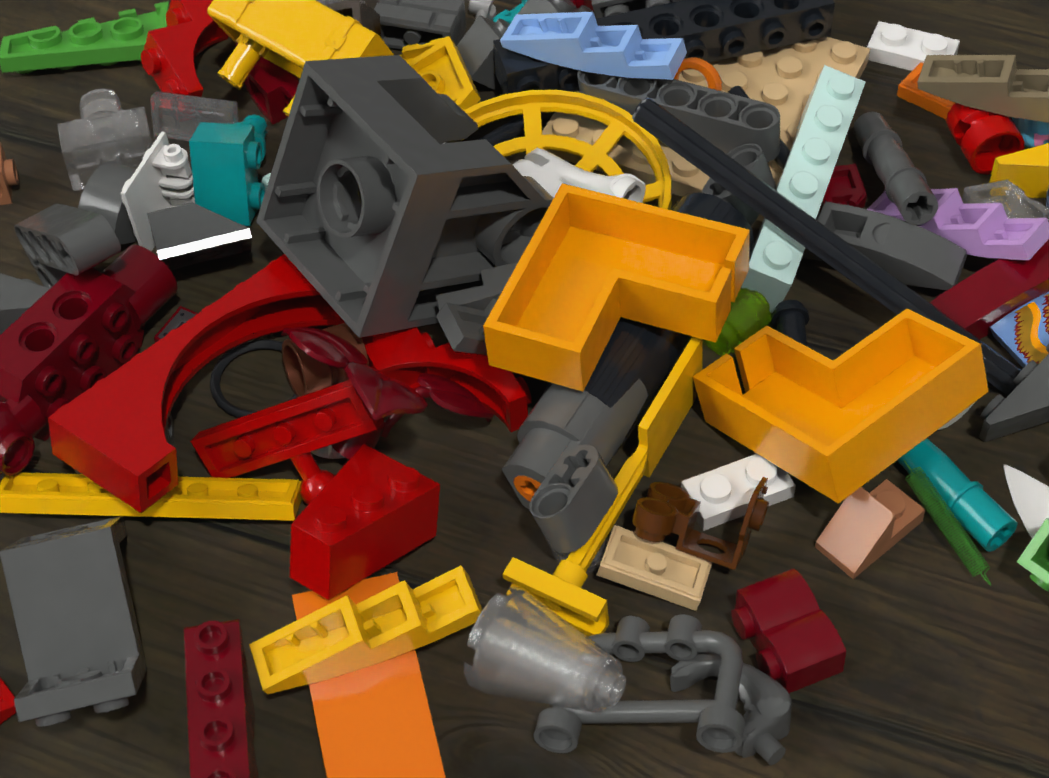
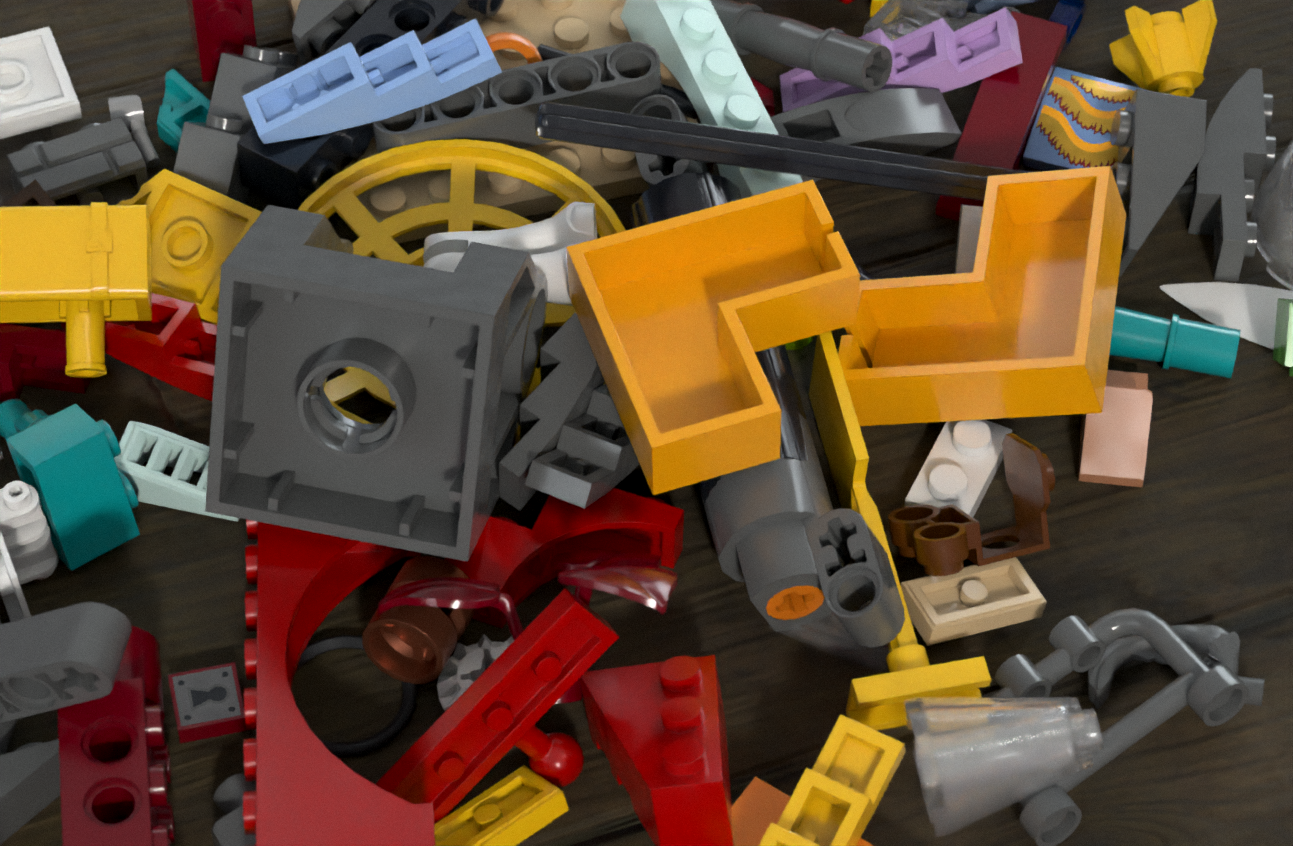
camera: 45 degrees left, 0 degrees up
dark grey slope [147,202,252,271] -> none
dark red brick [731,568,847,693] -> none
bright green piece [903,460,991,586] -> none

